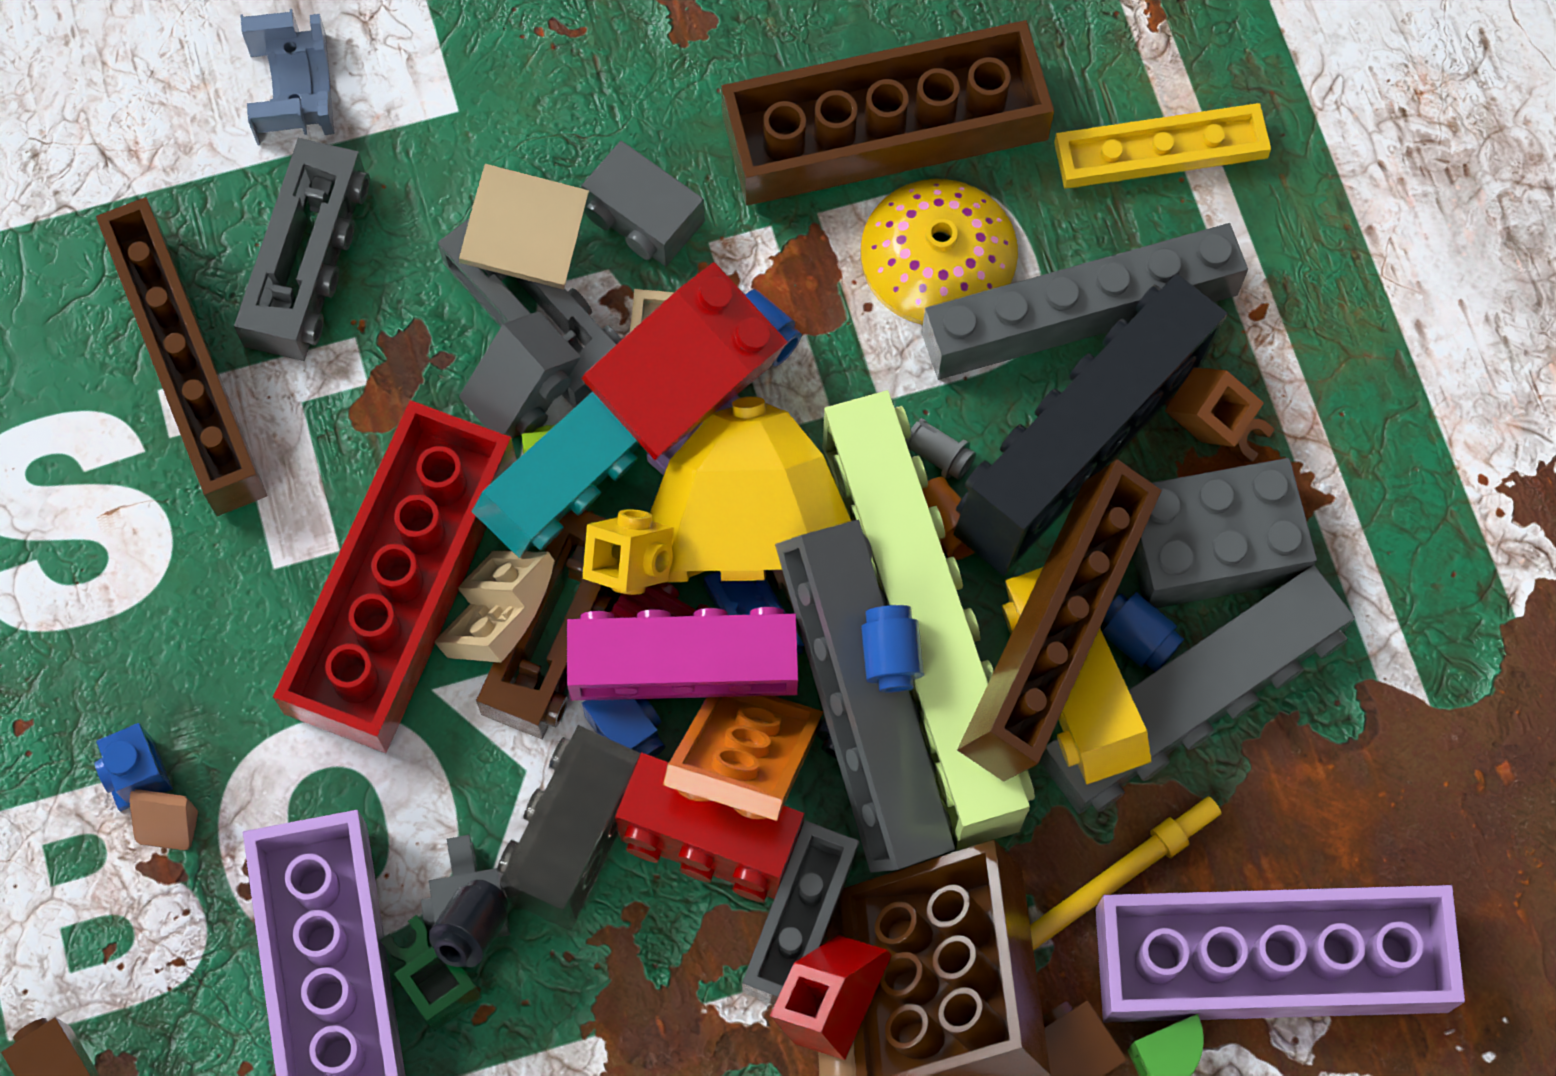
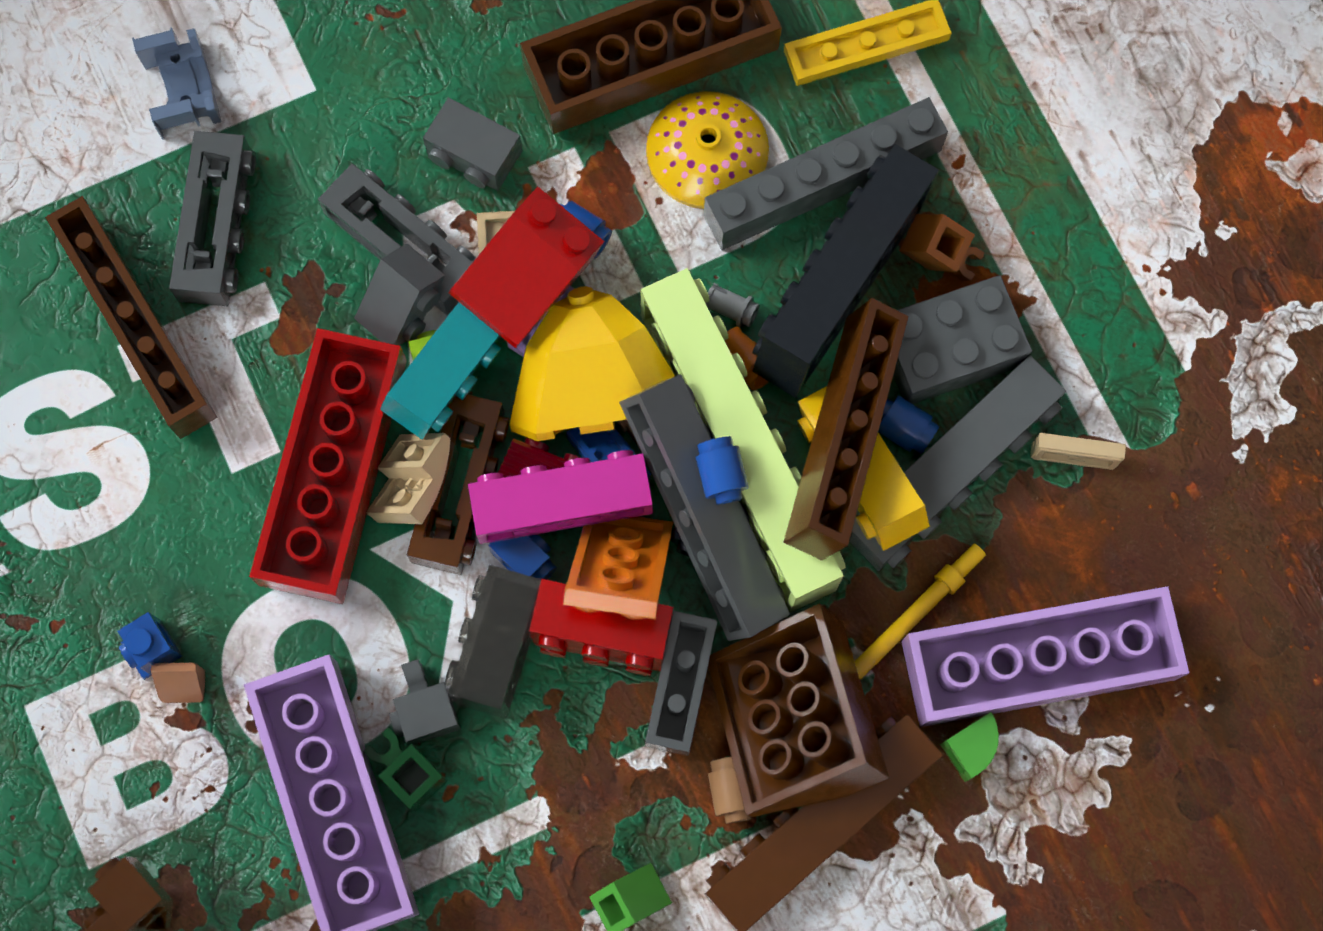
camera: 10 degrees left, 5 degrees up
black brick [429,880,508,967] -> none
tan slope [459,164,589,290] -> none
yellow brick [583,510,674,595] -> none
red slope [770,935,892,1060] -> none
none -> tan tile [1030,433,1126,470]

